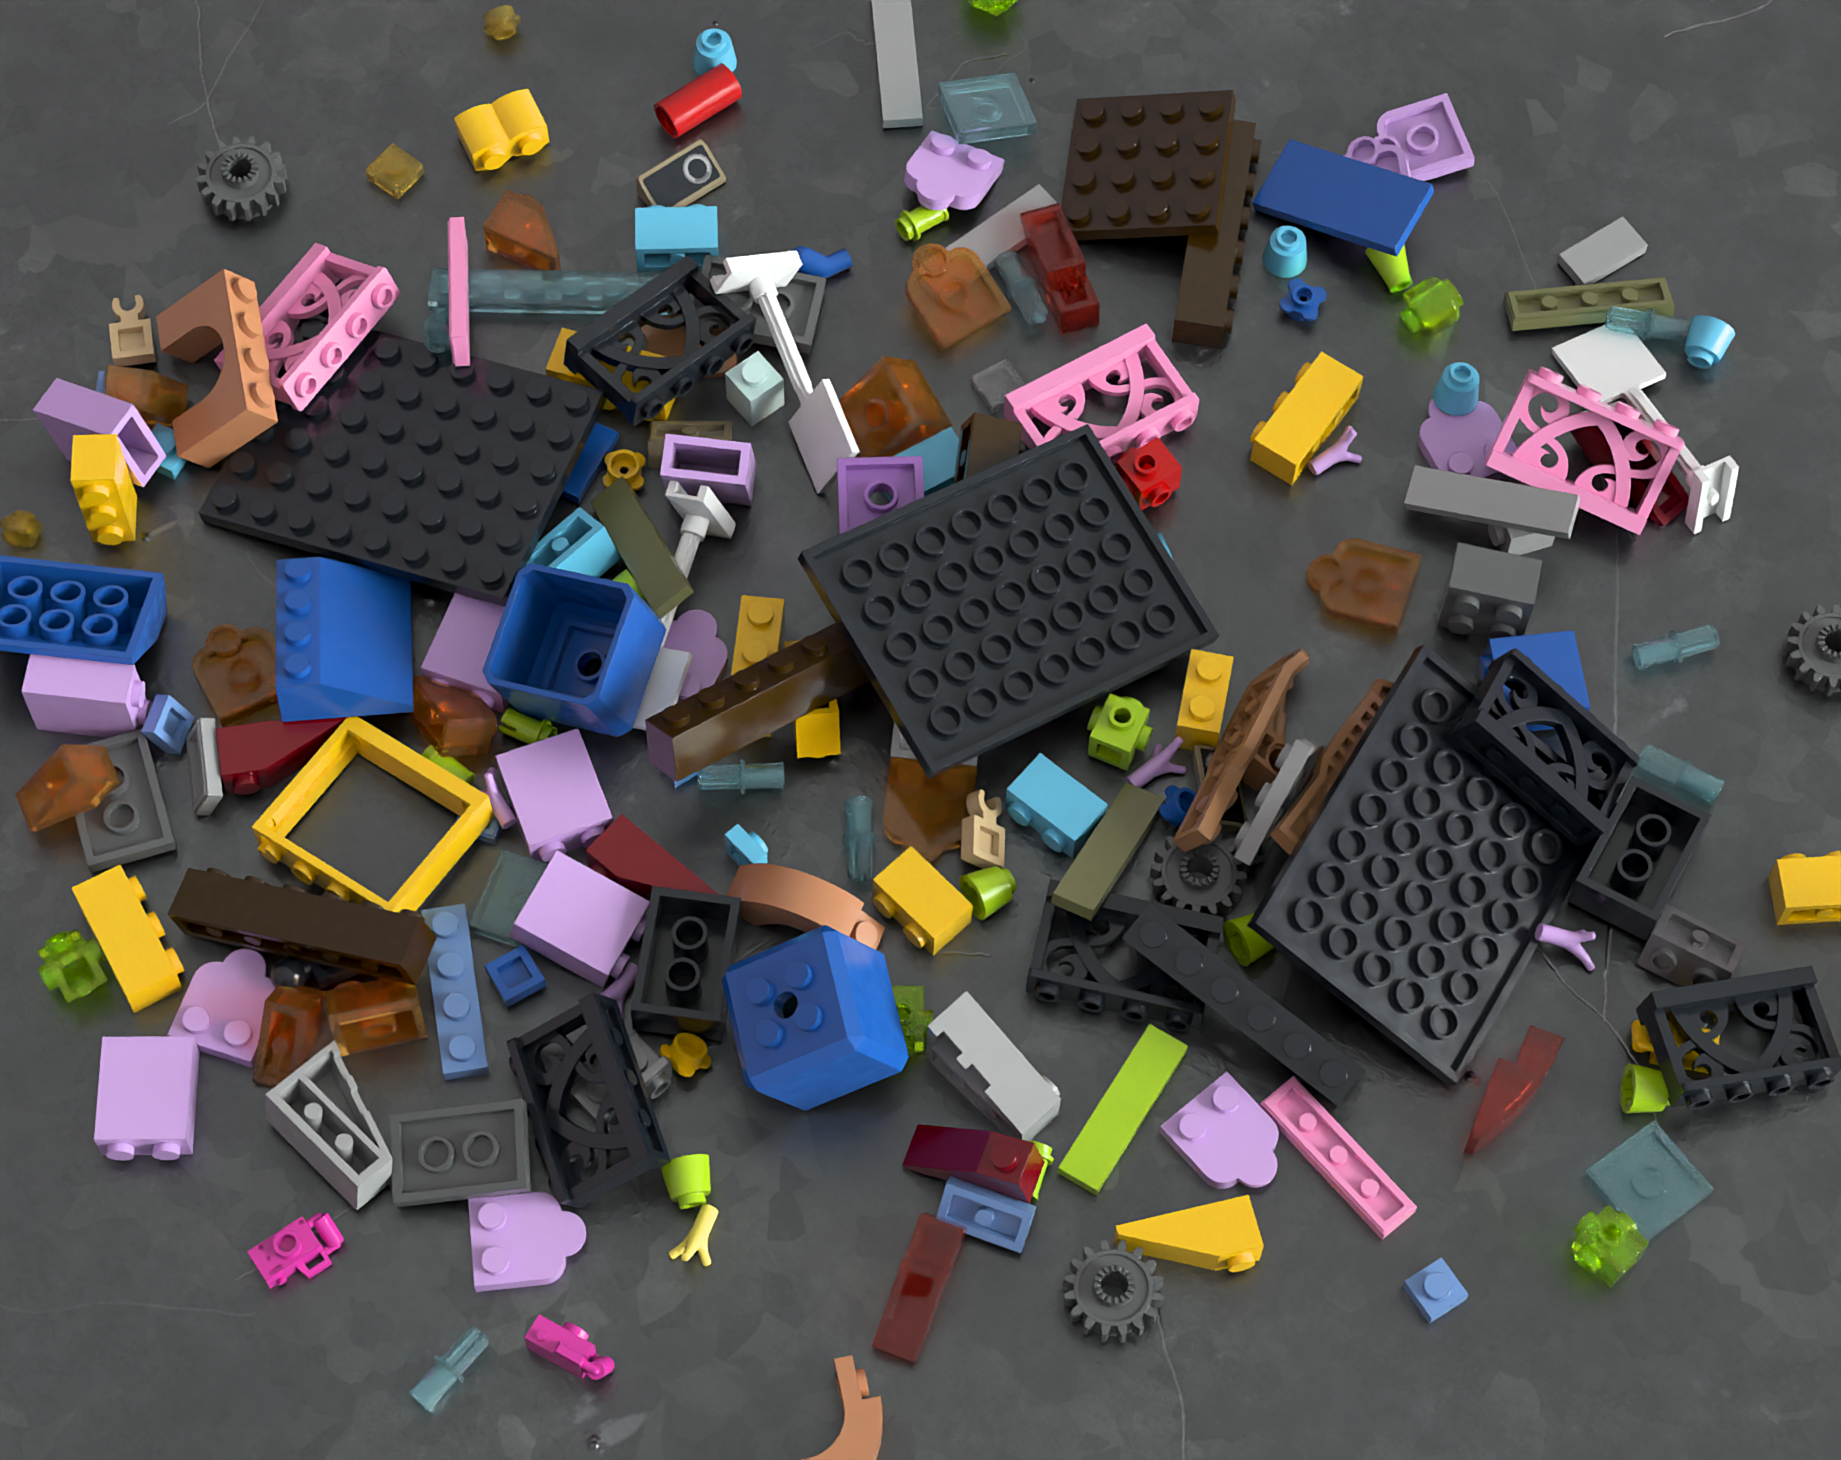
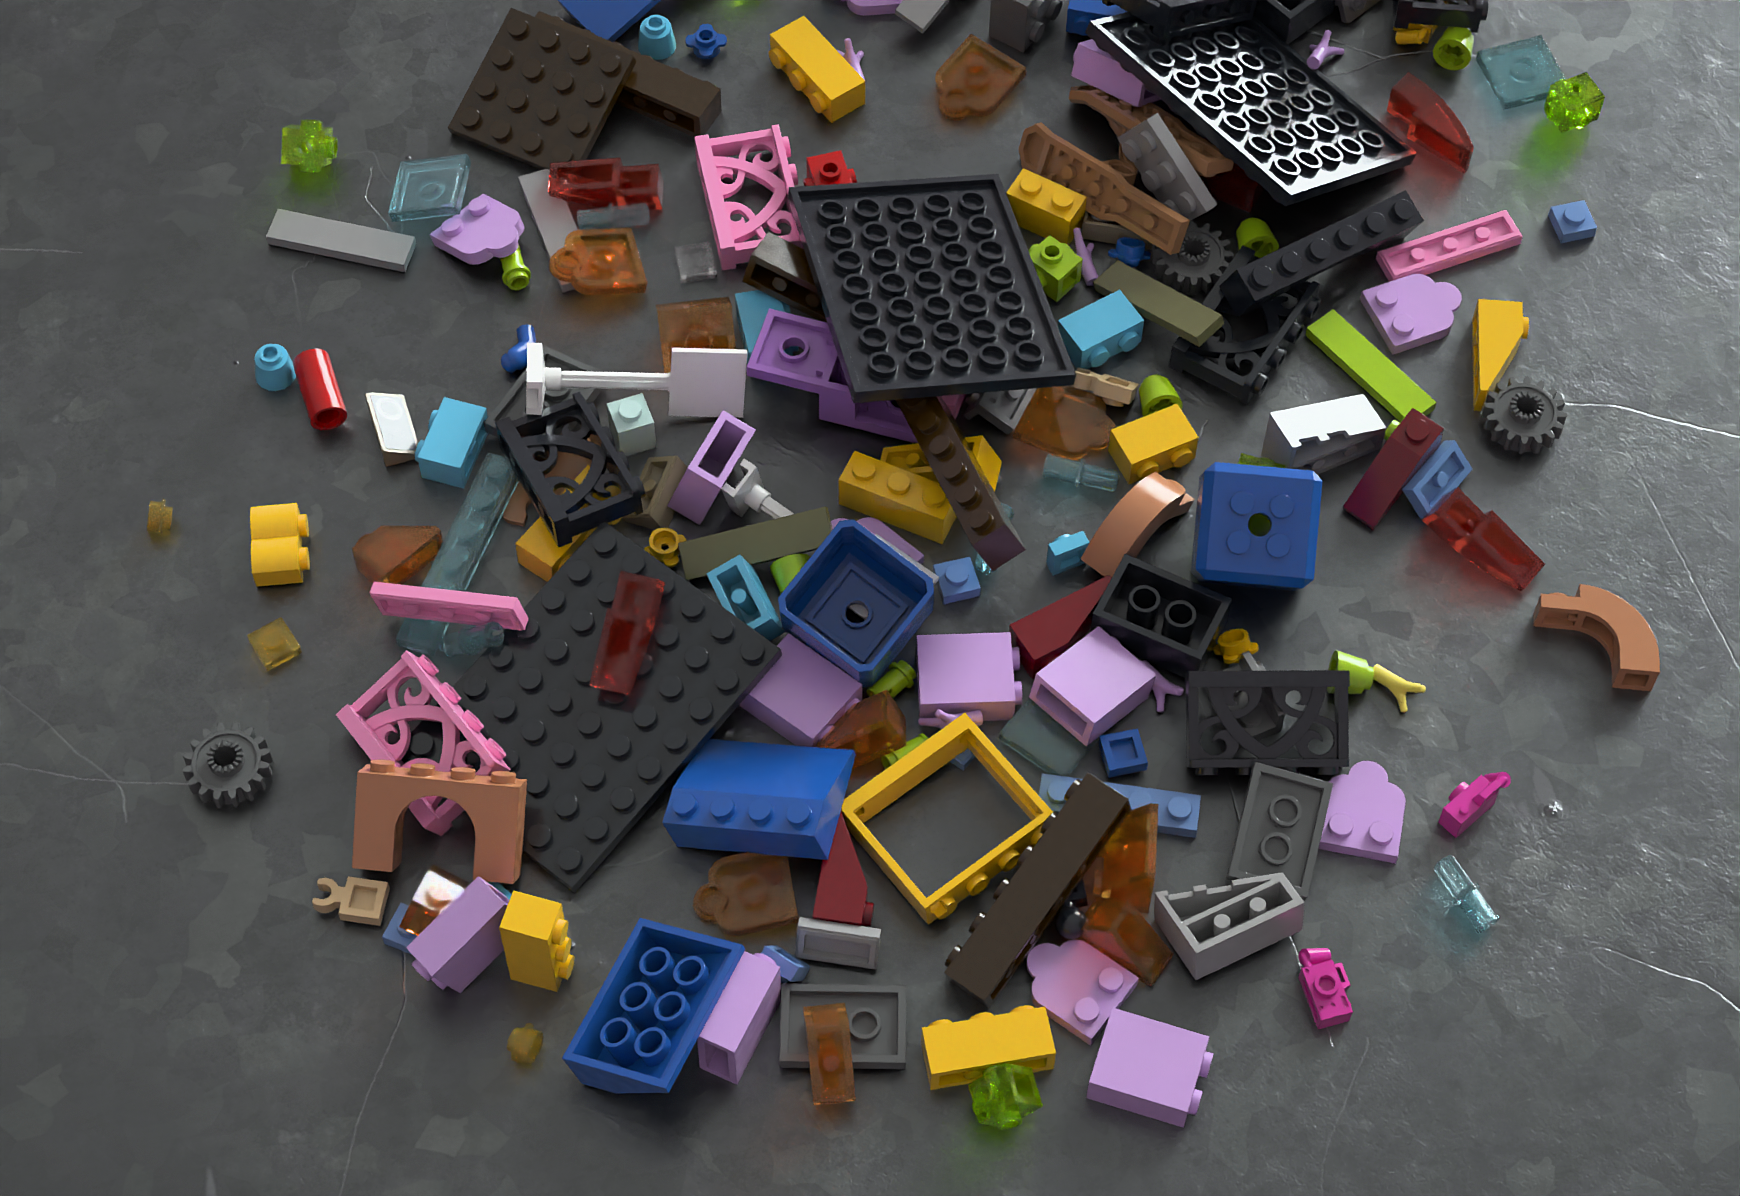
camera: 70 degrees left, 5 degrees down
none -> clear red slope [589,571,665,695]

